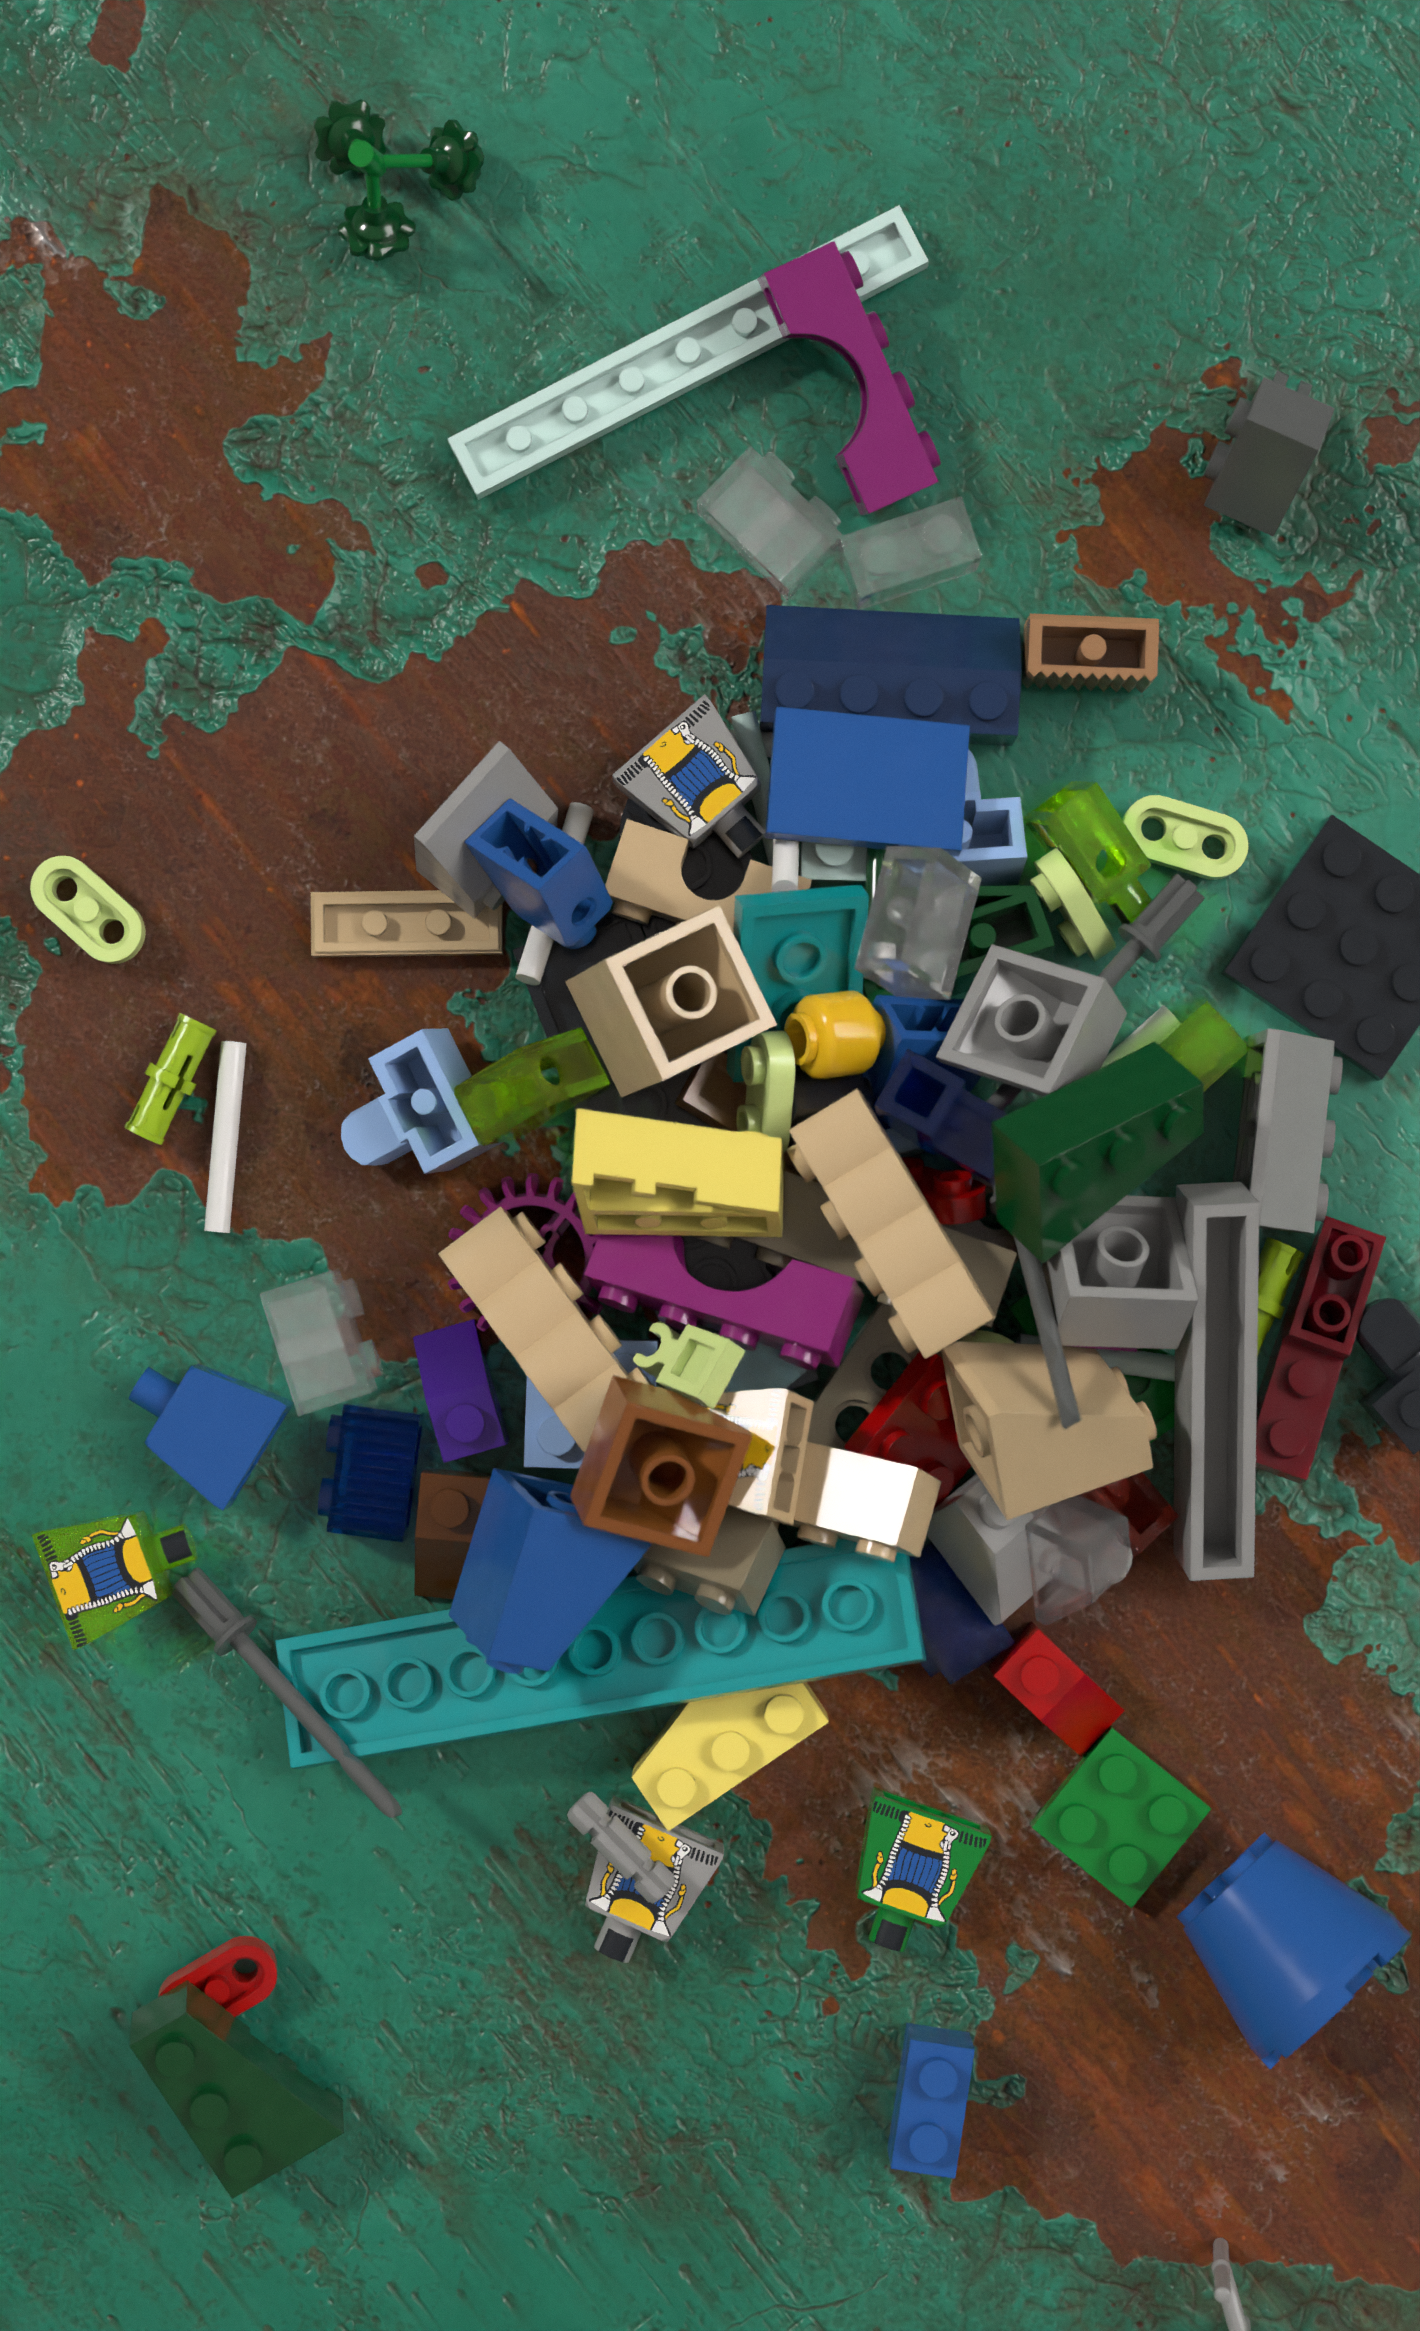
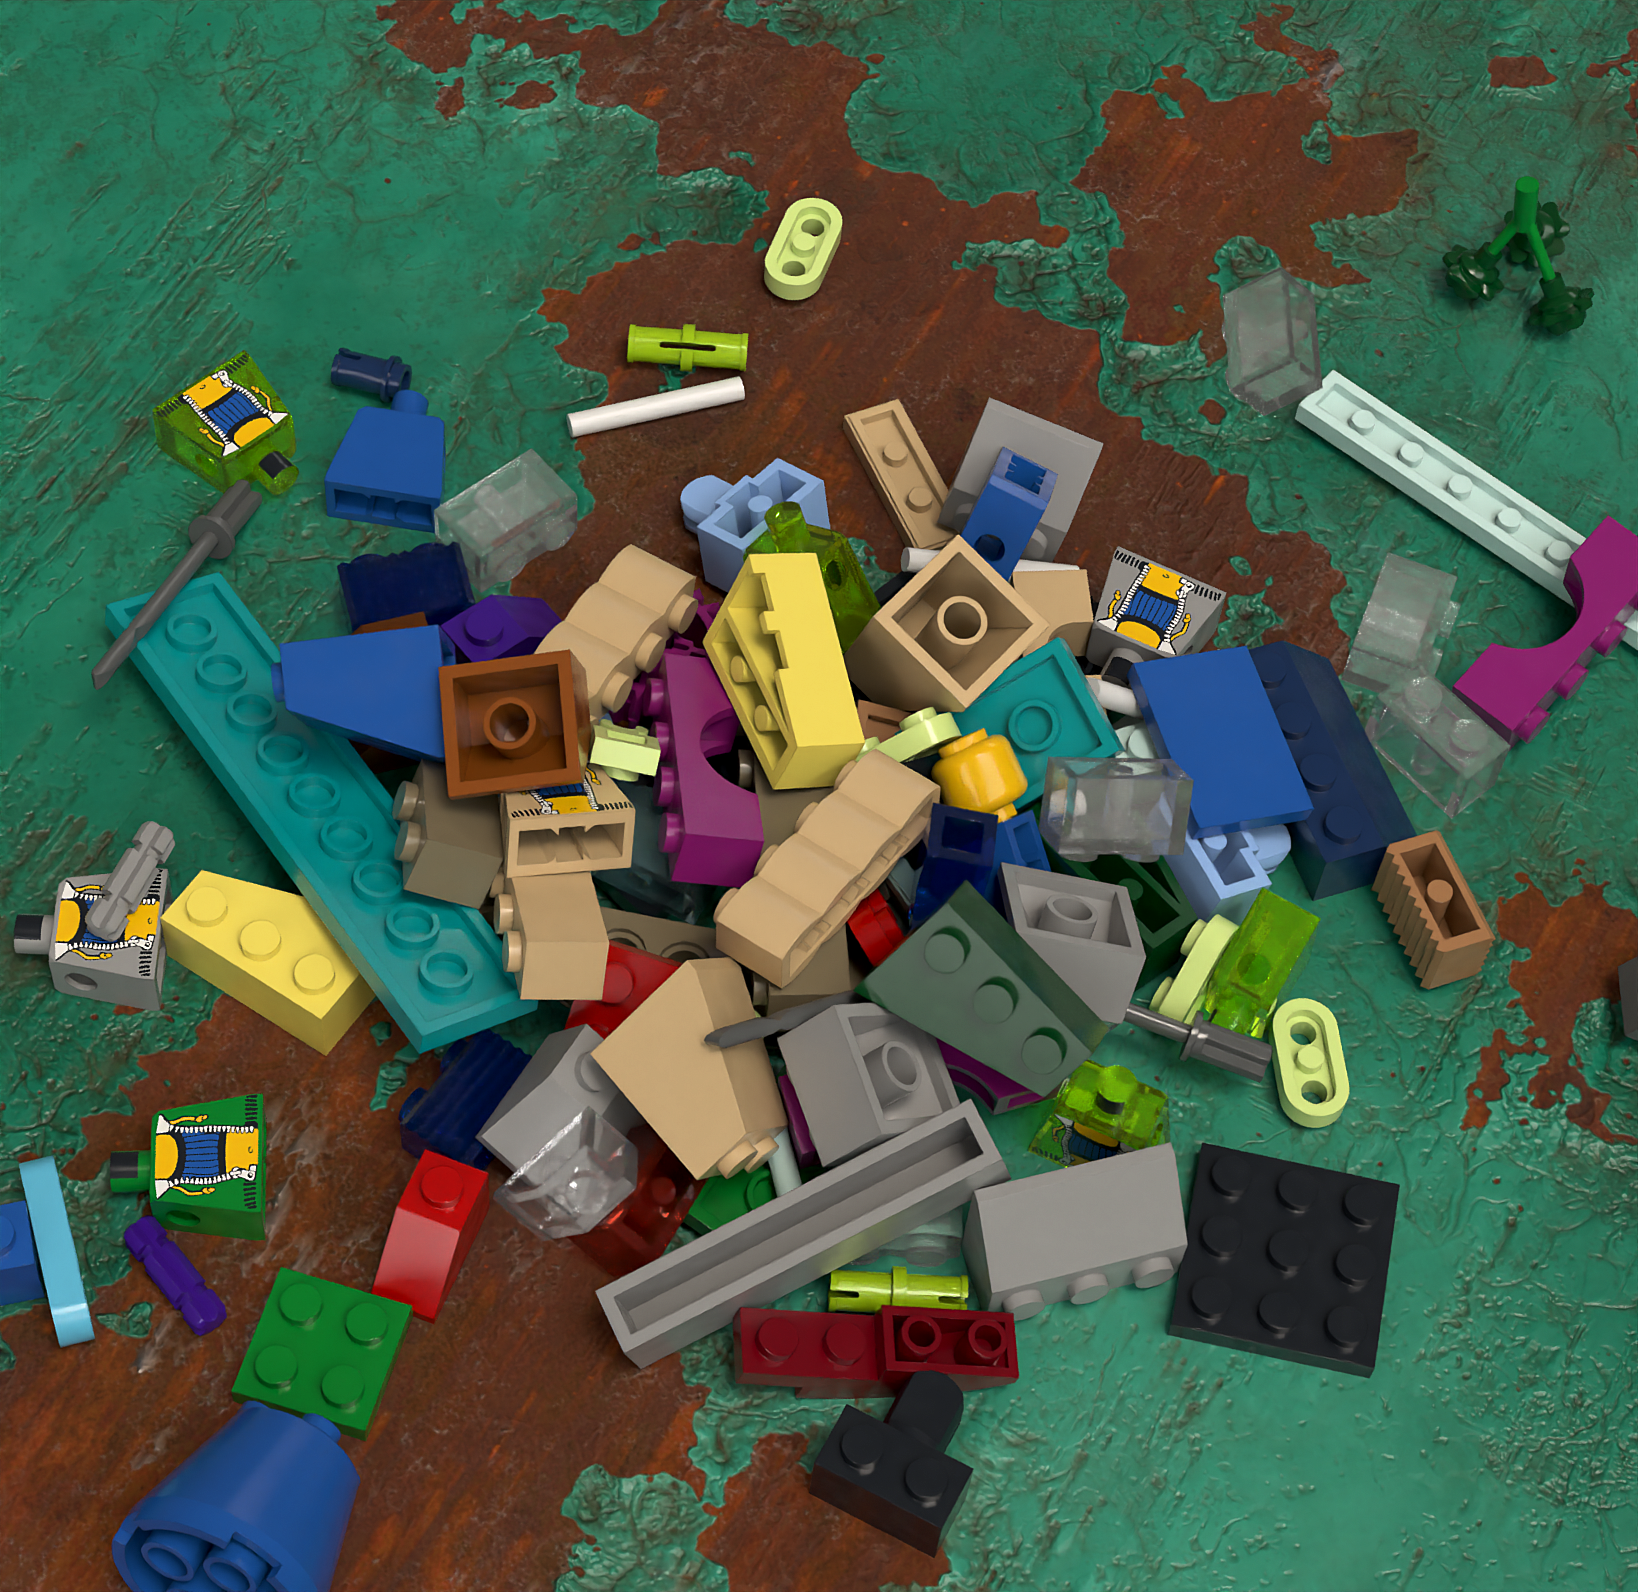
camera: 55 degrees right, 30 degrees down
none -> medium azure beam [19,1155,95,1348]
none -> dark purple axle [123,1215,227,1336]
none -> dark blue pin [331,347,412,403]
none -> clear brick [1222,267,1323,416]

